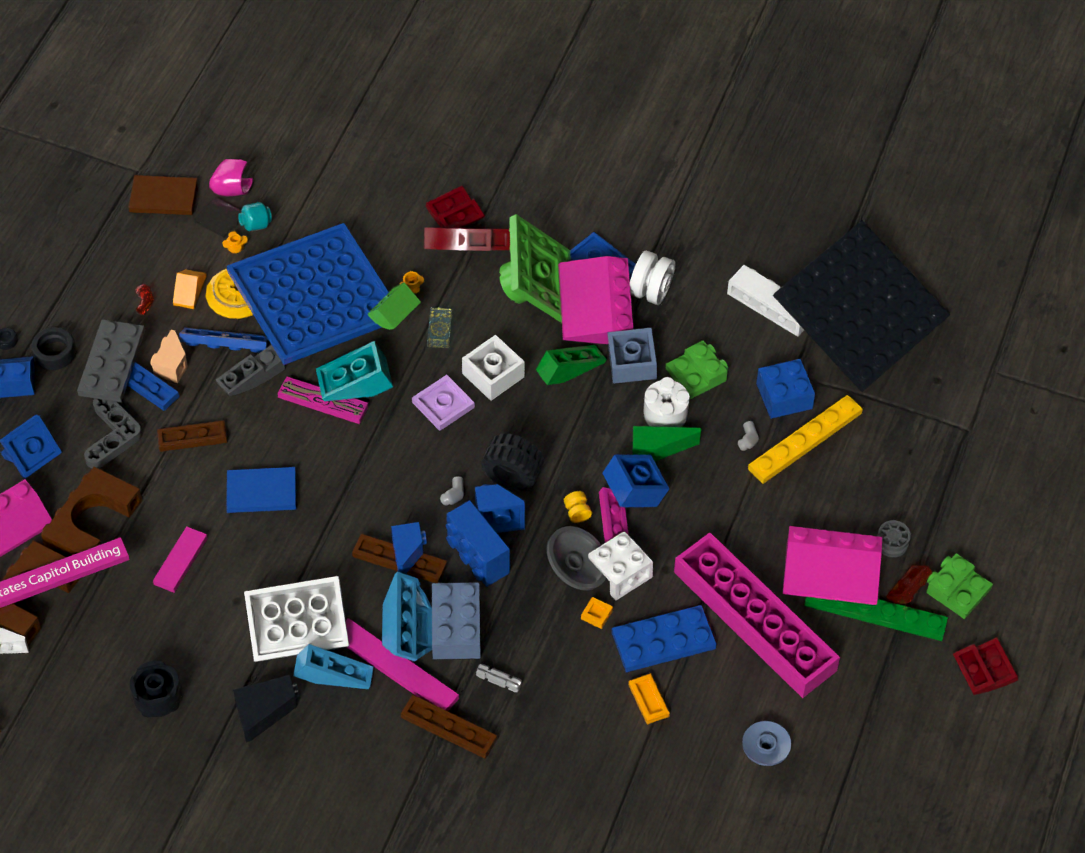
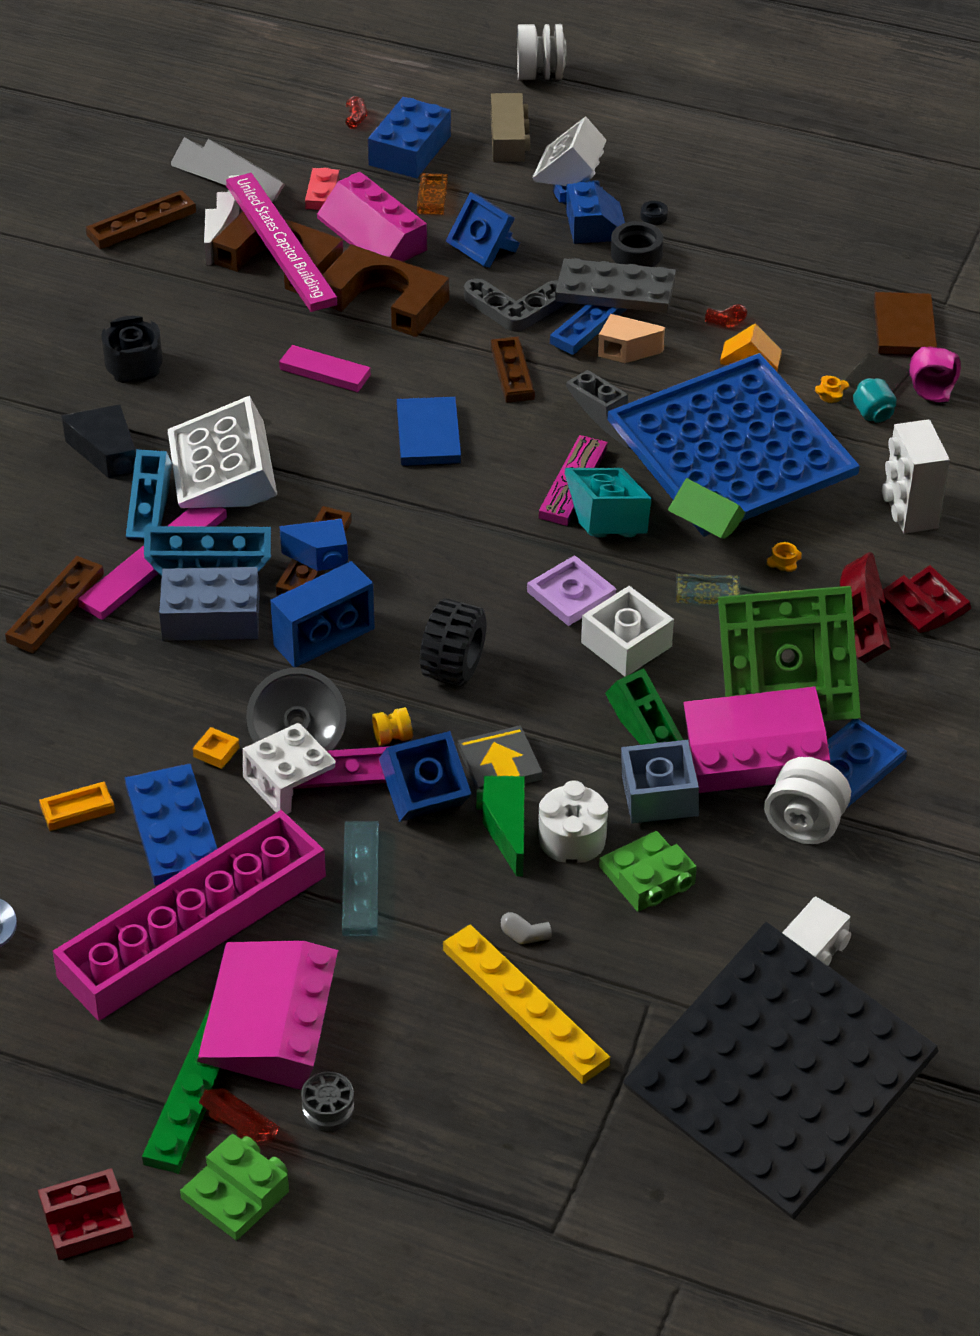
camera: 90 degrees right, 10 degrees down
blue plate [179,327,270,353] -> none
light grey arm [440,477,464,505] -> none
blue slope [475,484,525,533] -> none
light grey axle [476,664,522,692] -> none
blue brick [756,359,815,419] -> none
none -> clear light blue tile [342,821,379,936]
none -> dark grey tile [458,725,542,791]
none -> white brick [882,419,950,534]

